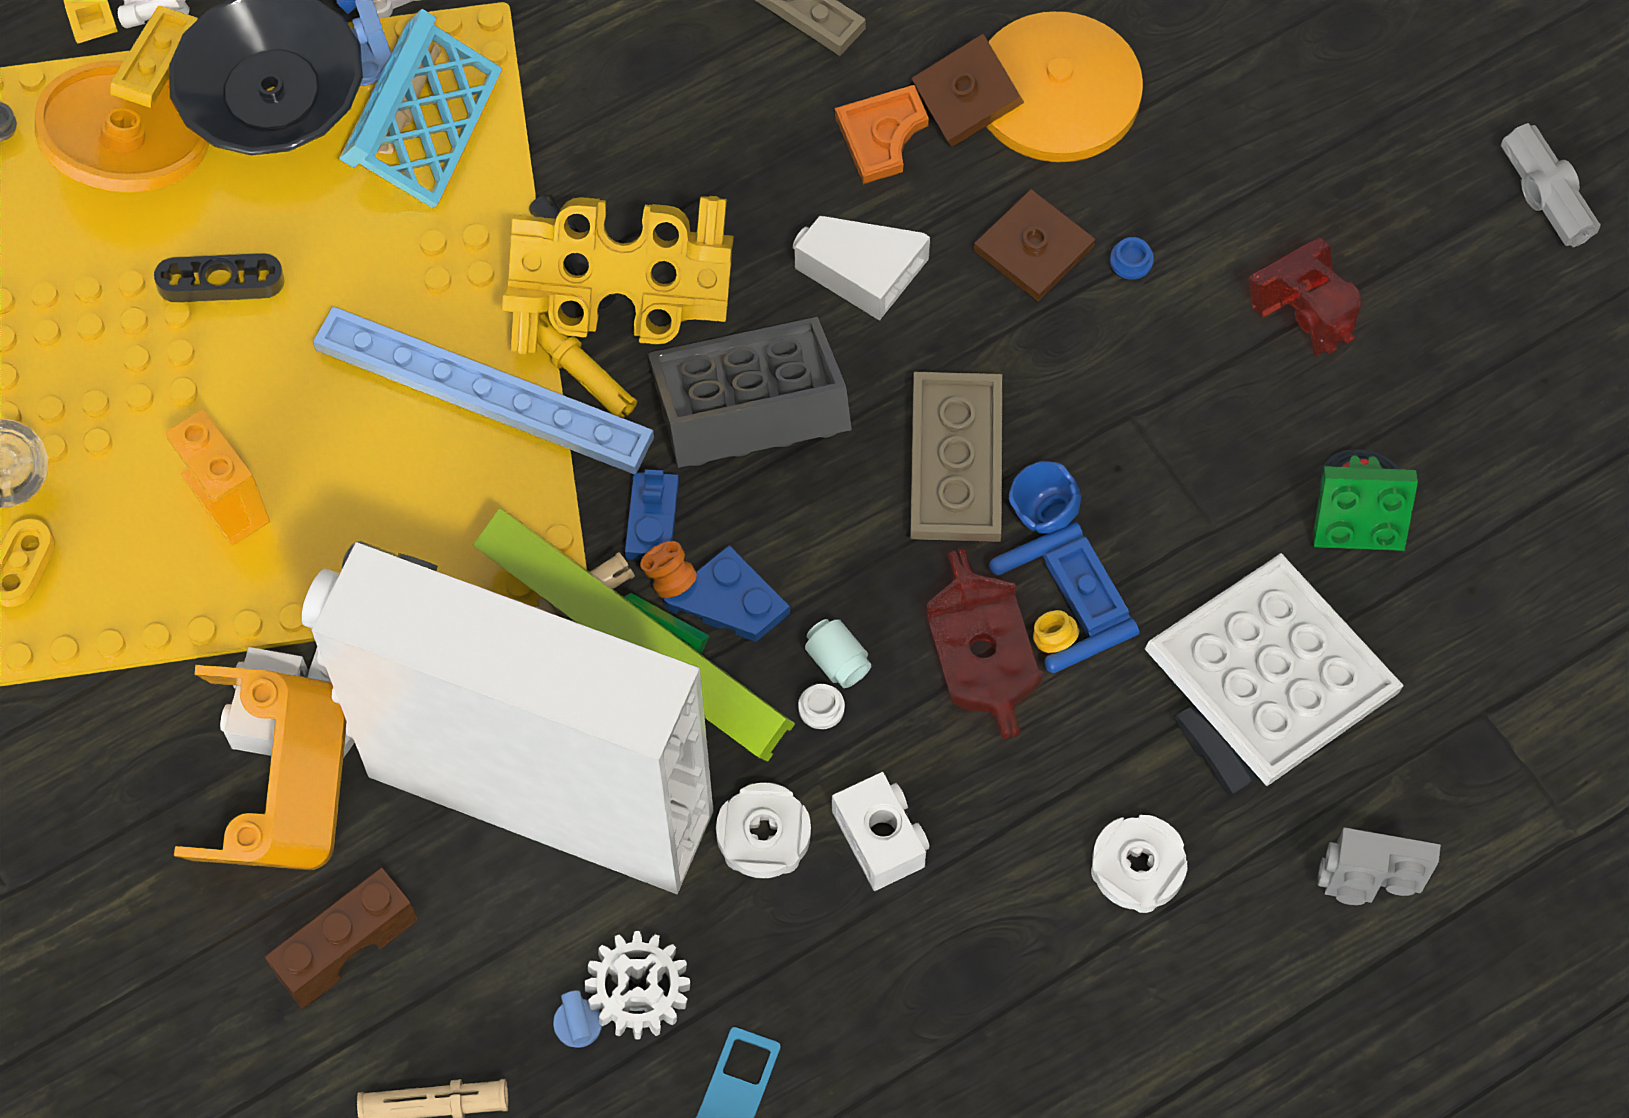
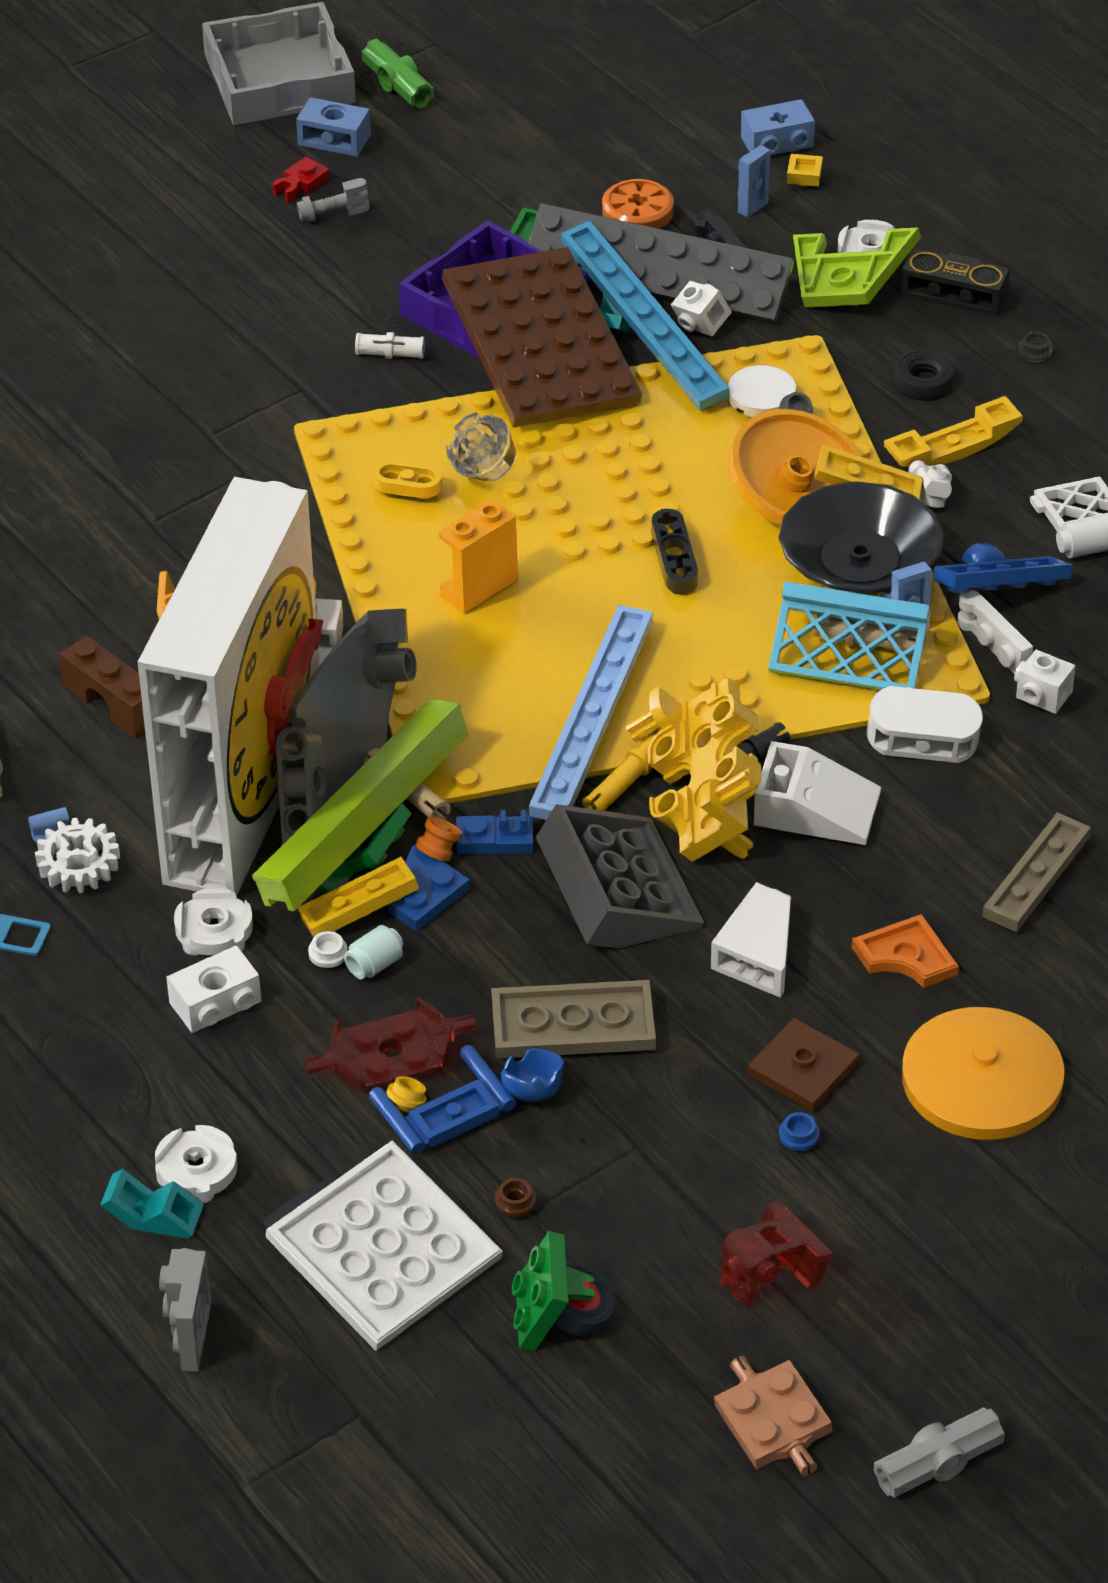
camera: 85 degrees right, 20 degrees down
reddish brown plate [911,34,1024,147] -> none
none -> teal slope [100,1168,204,1239]
none -> yellow plate [297,857,419,938]
none -> reddish brown plate [495,1178,536,1217]
none -> nougat plate [714,1356,833,1476]
none -> white slope [754,741,881,845]
none -> white brick [867,686,983,763]

